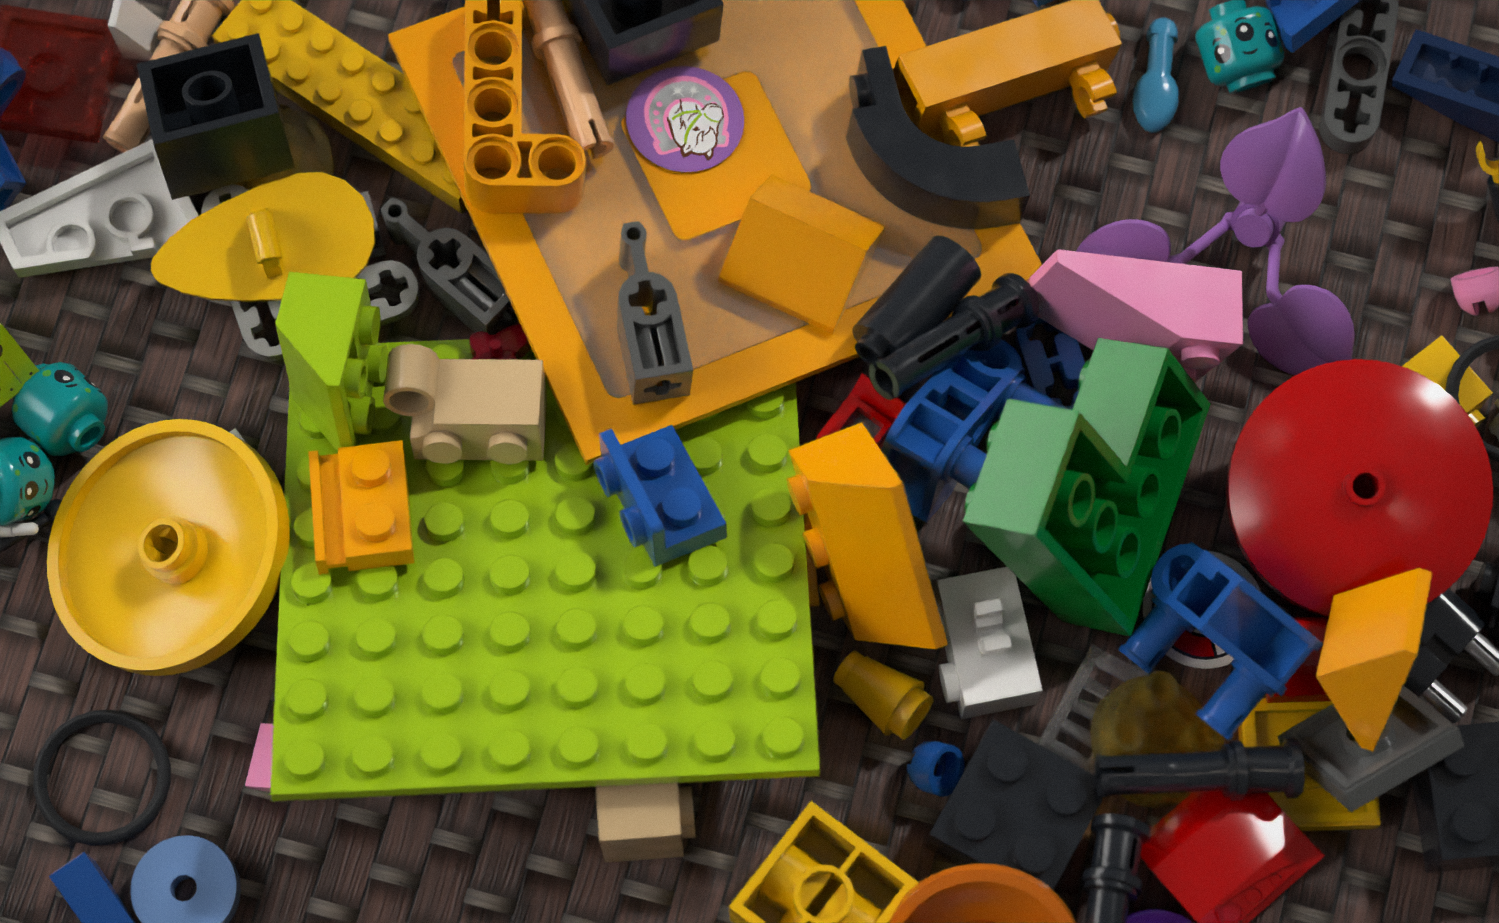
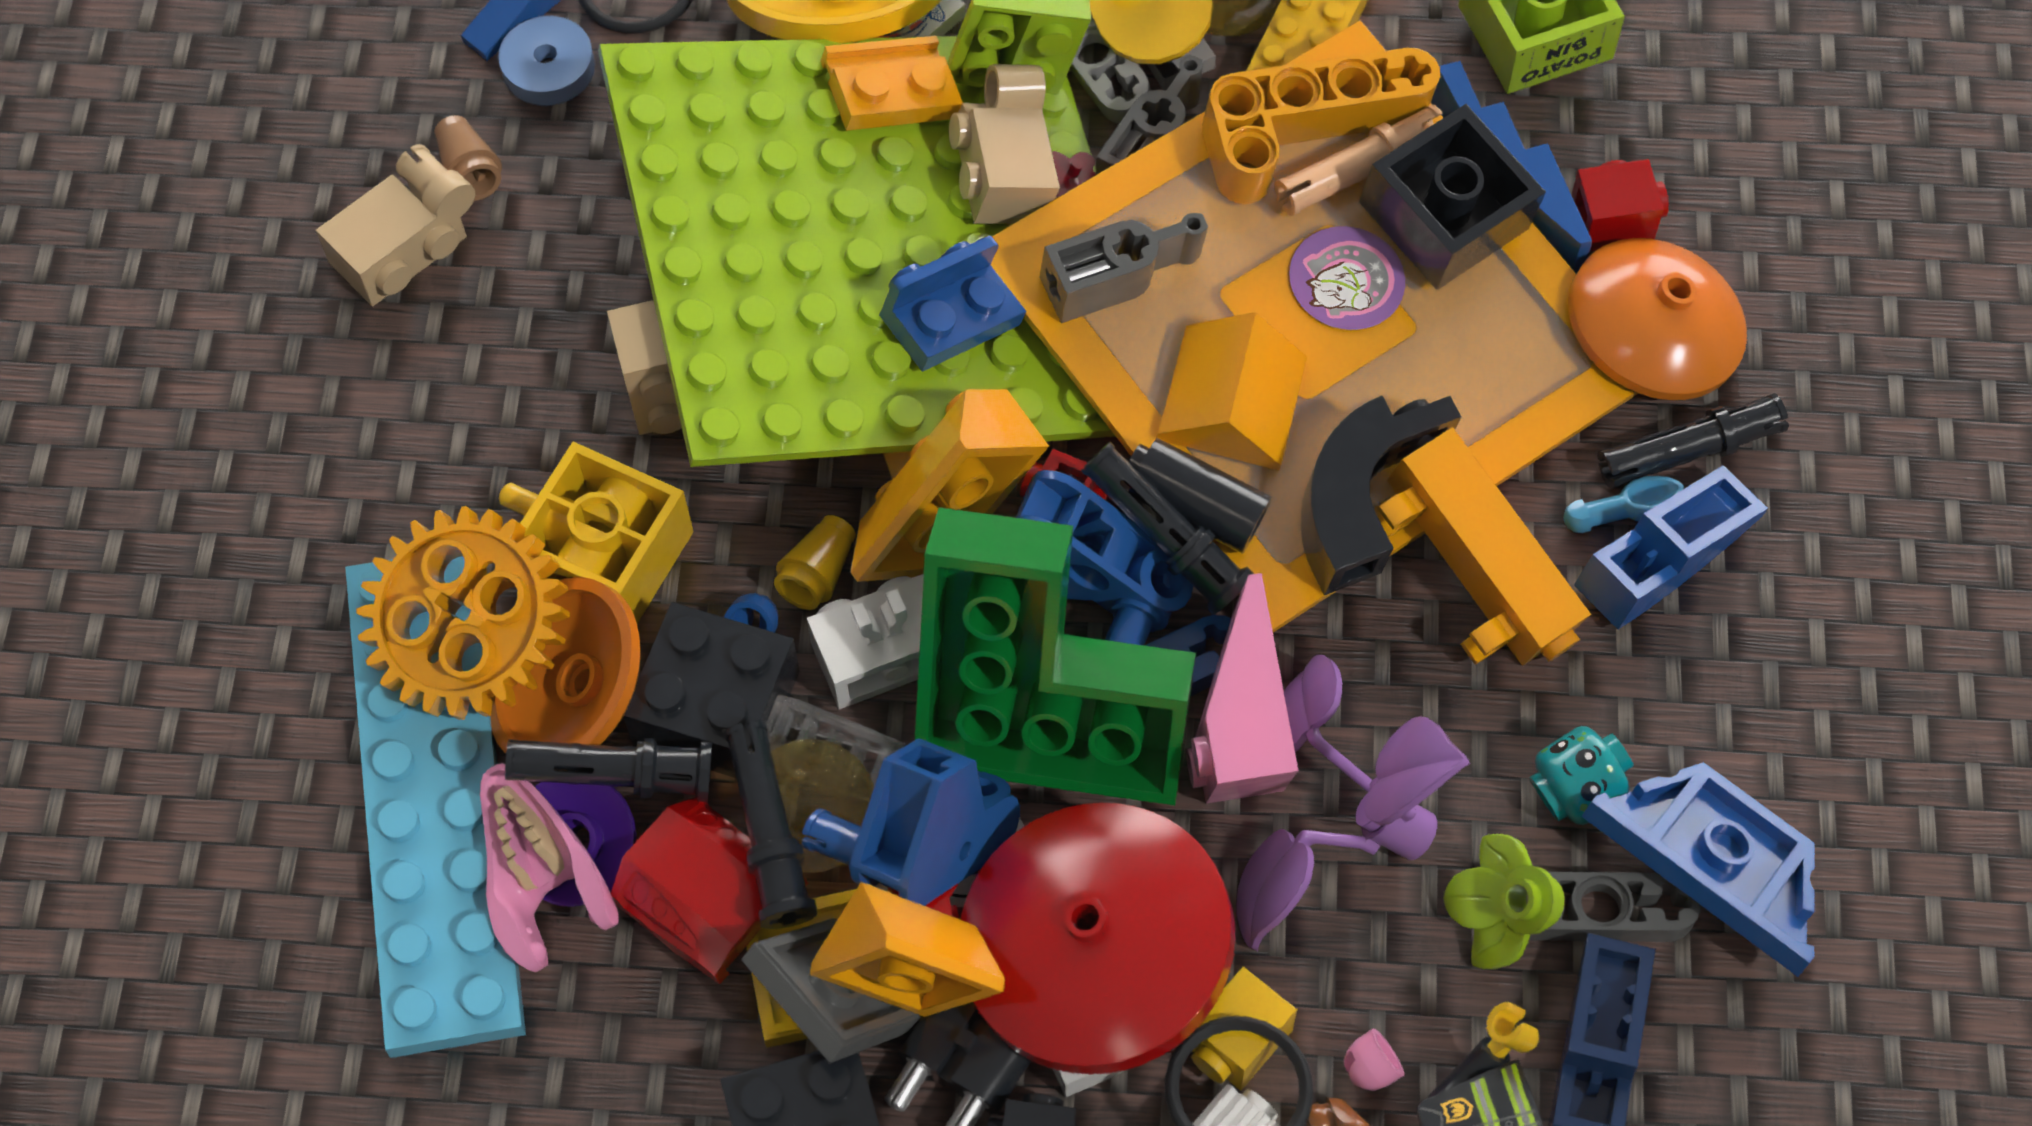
camera: 80 degrees right, 10 degrees down
dark azure piece [1132,17,1179,133] -> none
none -> lime plate [1443,834,1564,970]

